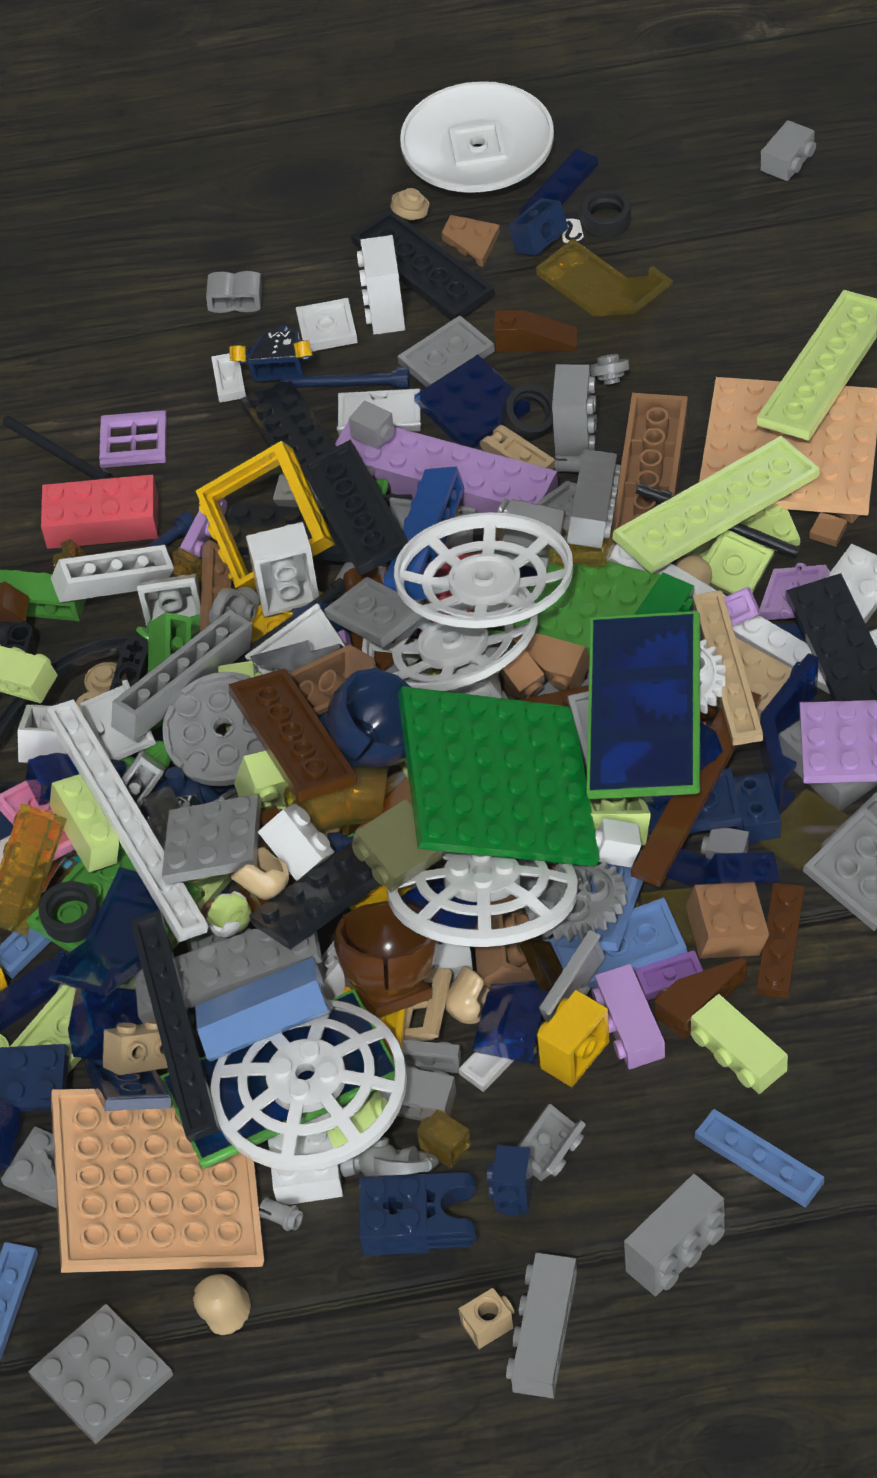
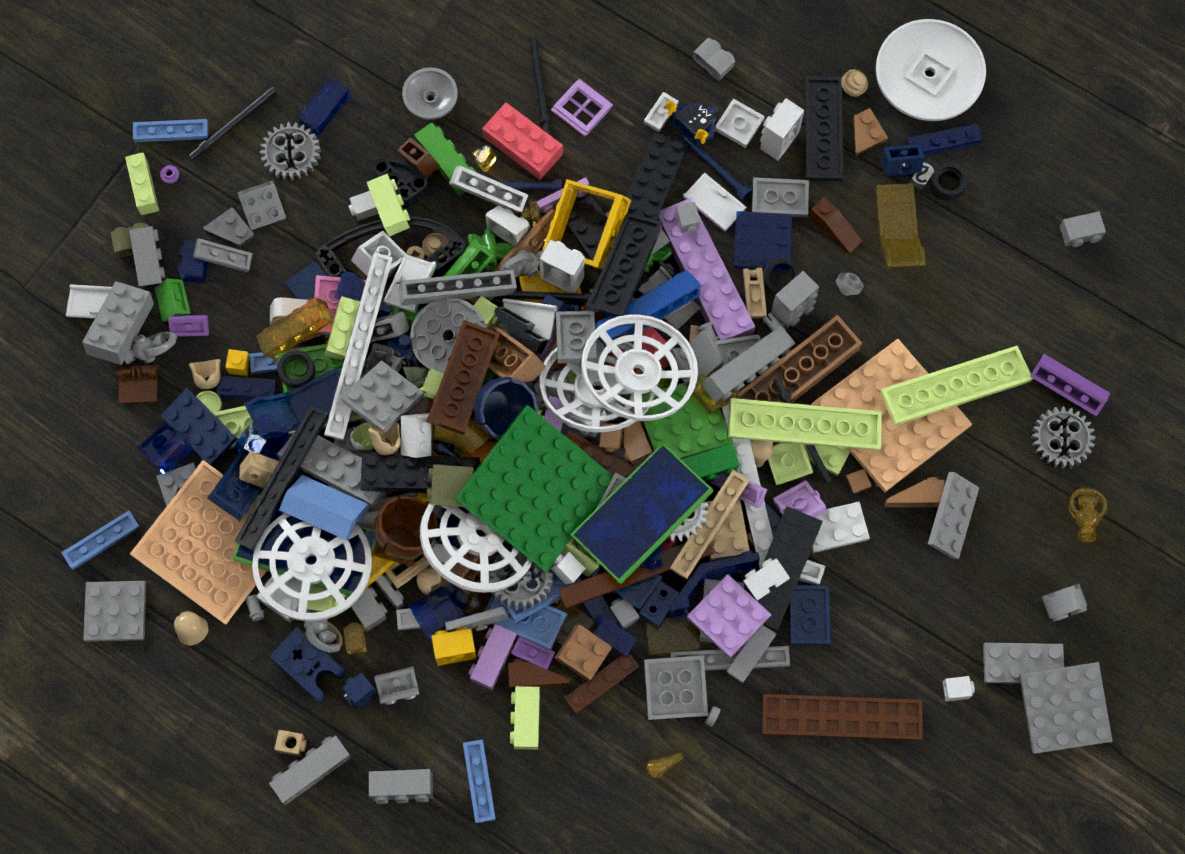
camera: 35 degrees right, 20 degrees up
none -> white brick [743,558,790,601]

